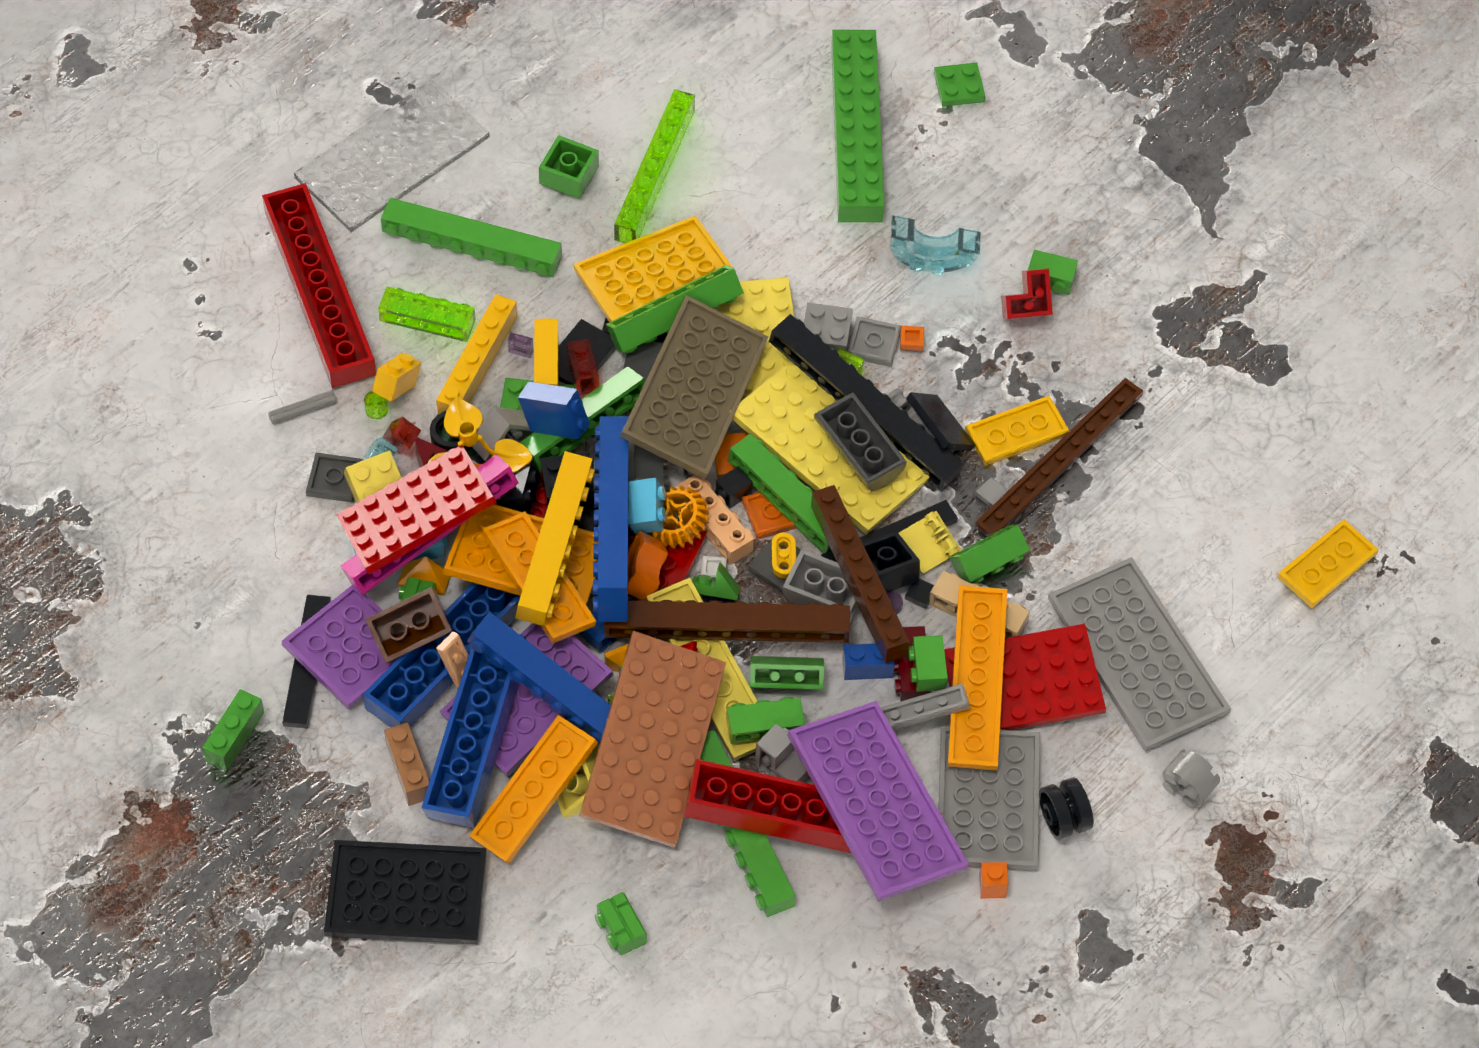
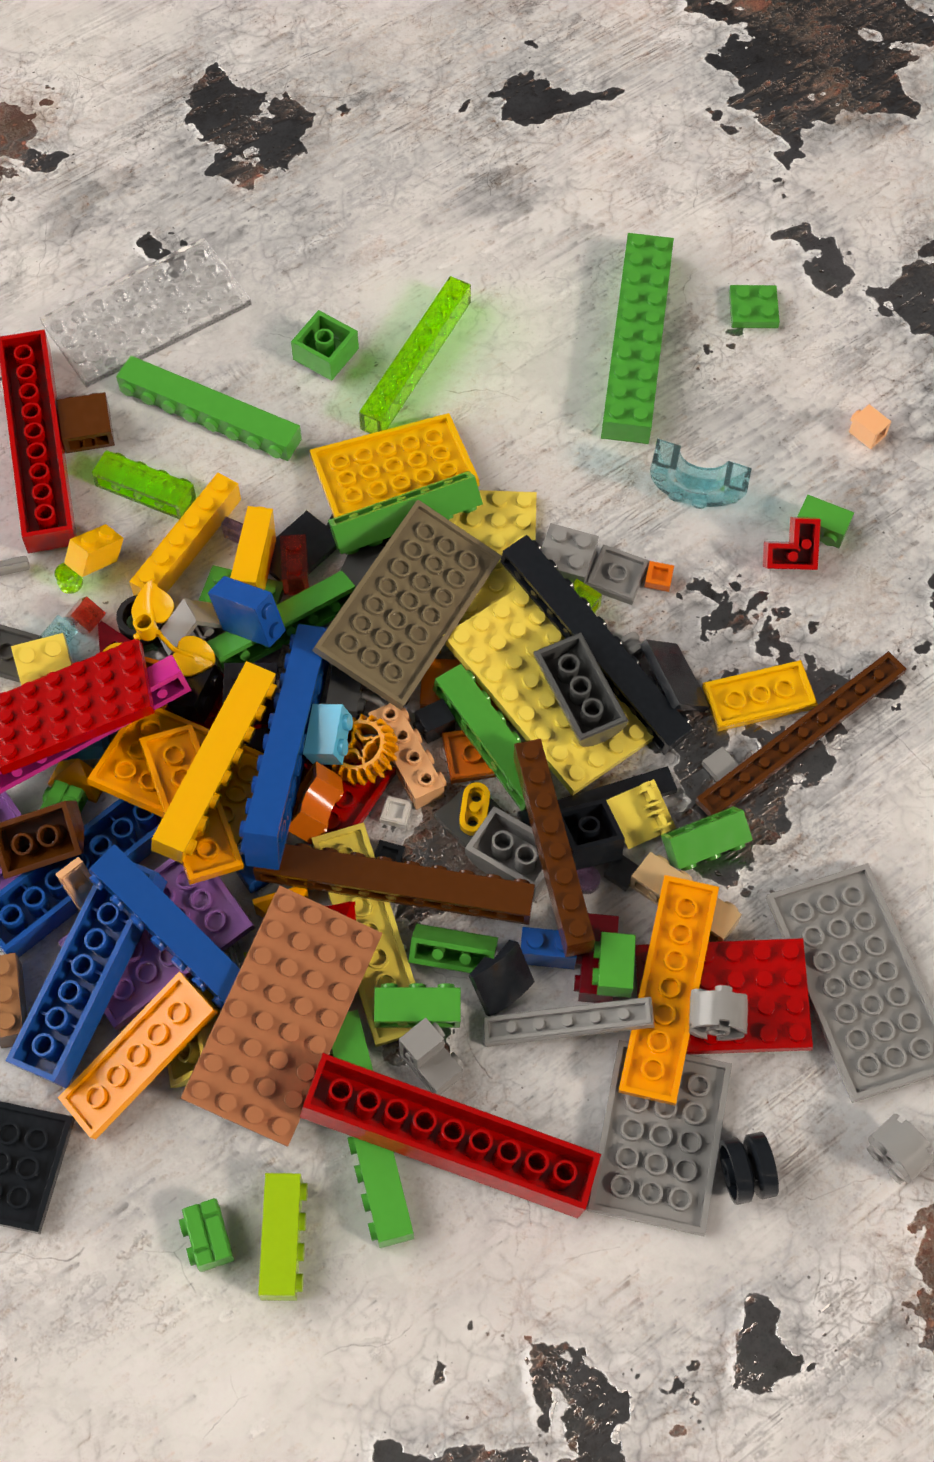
camera: 10 degrees right, 5 degrees up
bright green slope [692,563,741,600] -> none
medium lavender plate [787,701,969,902] -> none
orange brick [979,862,1008,899] -> none
none -> reddish brown brick [57,392,115,454]
none -> lime brick [258,1173,308,1301]
none -> black slope [469,940,535,1016]
none -> light grey brick [689,985,748,1041]
none -> light nougat brick [849,404,891,449]

